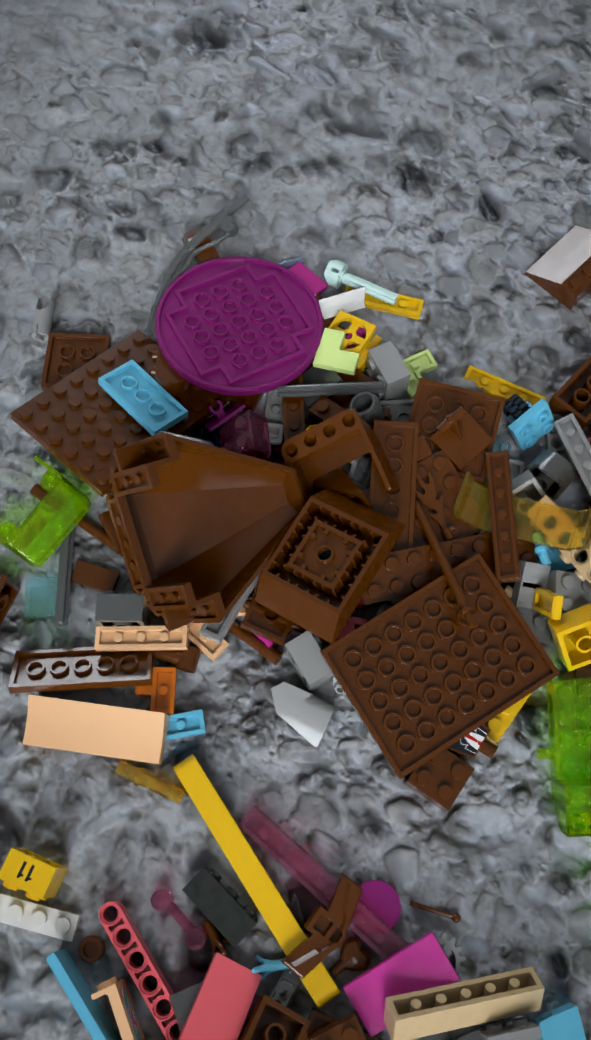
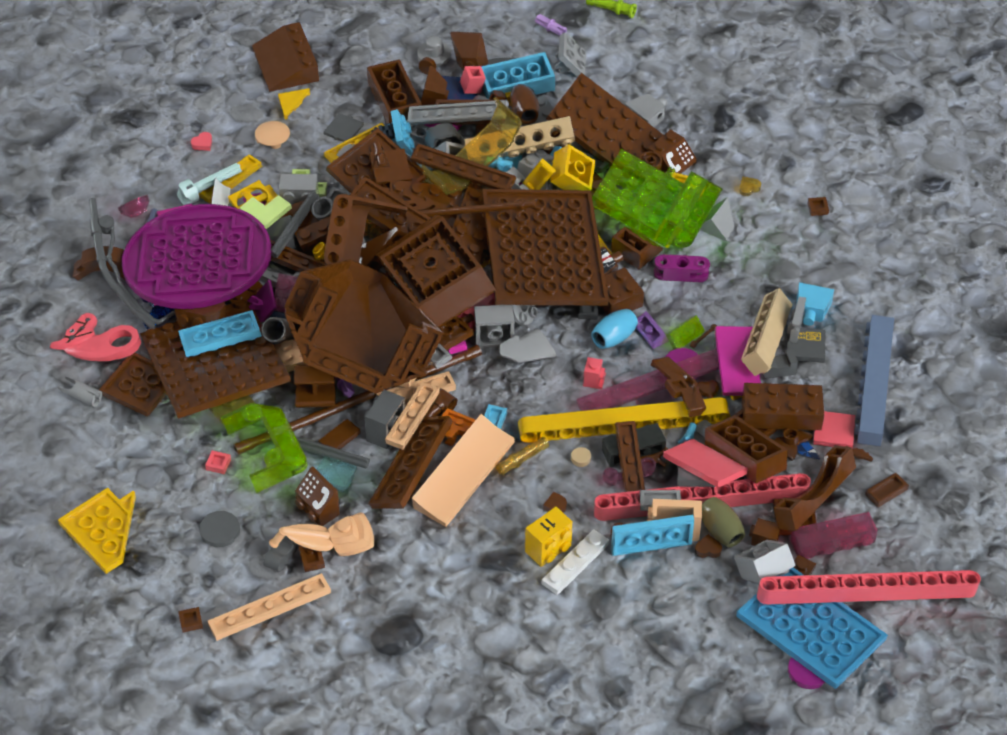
camera: 65 degrees left, 20 degrees down
none -> coral animal [50,313,141,361]
none -> clear pink piece [117,195,150,219]
none -> coral tile [191,132,212,151]
none -> coral tile [205,450,231,474]
none -> light nougat dish [255,121,290,149]
none -> yellow tile [278,88,310,120]
none -> dark grey piece [323,113,364,142]
none -> reddish brown tile [543,491,567,513]
none -> tan tile [571,447,591,467]
none -> coral brick [583,357,606,389]
none -> medium azure piece [591,309,638,349]
none -> reddish brown slope [611,227,663,270]
none -> reddish brown tile [614,421,645,492]
none -> medium lavender slope [636,311,671,349]
none -> light grey tile [639,490,681,511]
none -> magenta piece [654,254,710,282]
none -> clear neon green plate [666,315,705,350]

